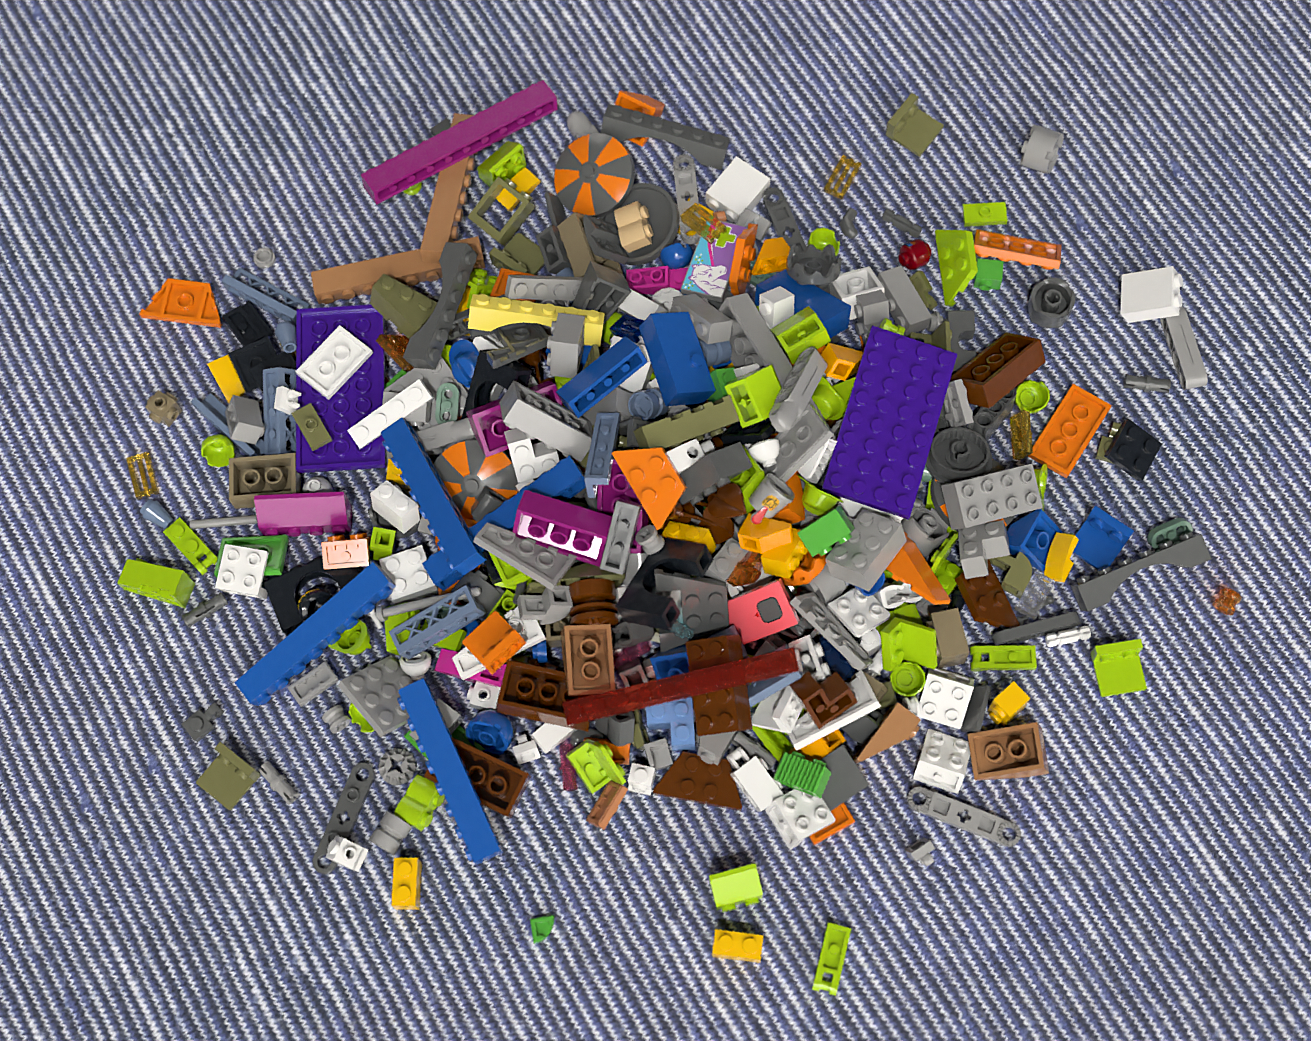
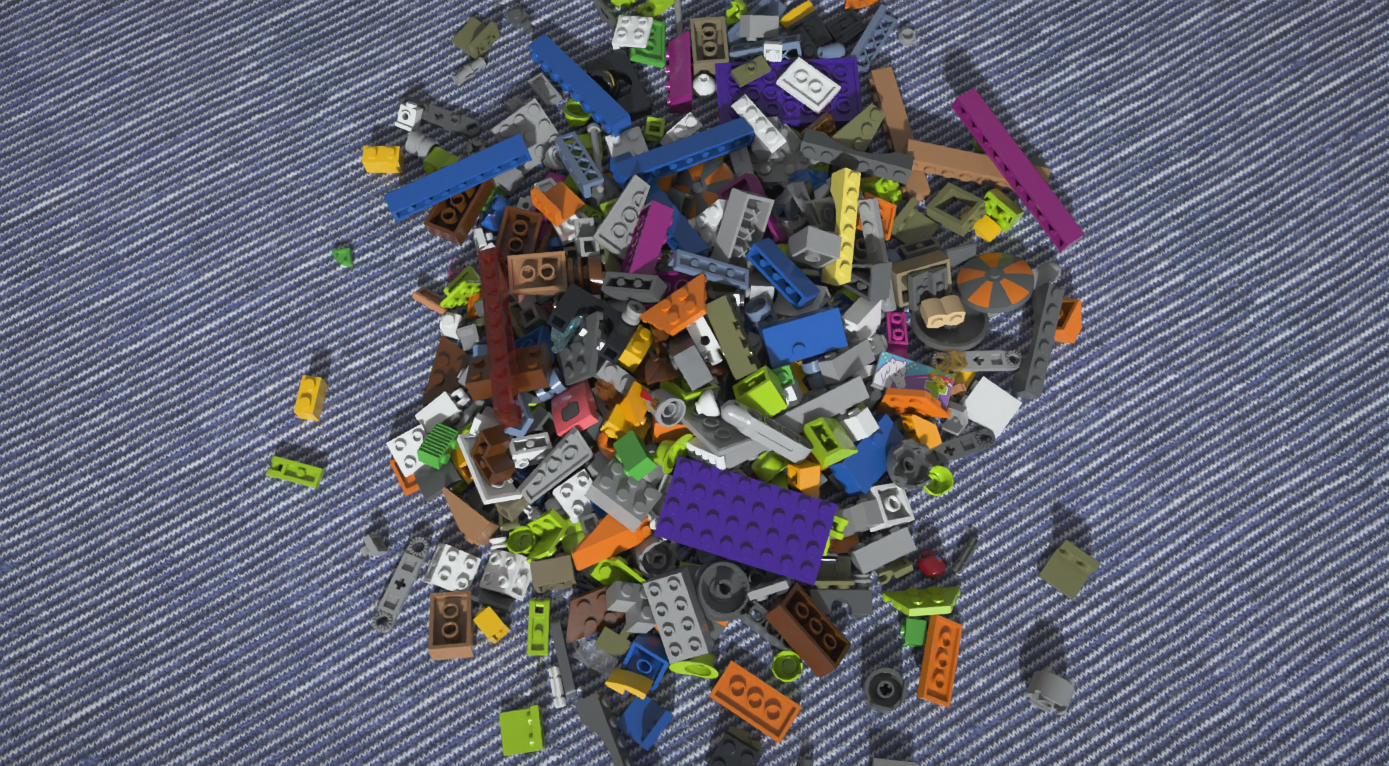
camera: 85 degrees right, 0 degrees up
bracket [321,533,371,570] -> none
sand green plate [435,383,460,424] -> none
blue hair [660,243,693,269] -> none
slope [709,863,763,913] -> none
clear yellow tile [824,155,862,200] -> none
dark grey arm [840,208,858,239] -> none
lime plate [962,202,1008,227] -> none
clear yellow plate [1010,410,1033,460] -> none

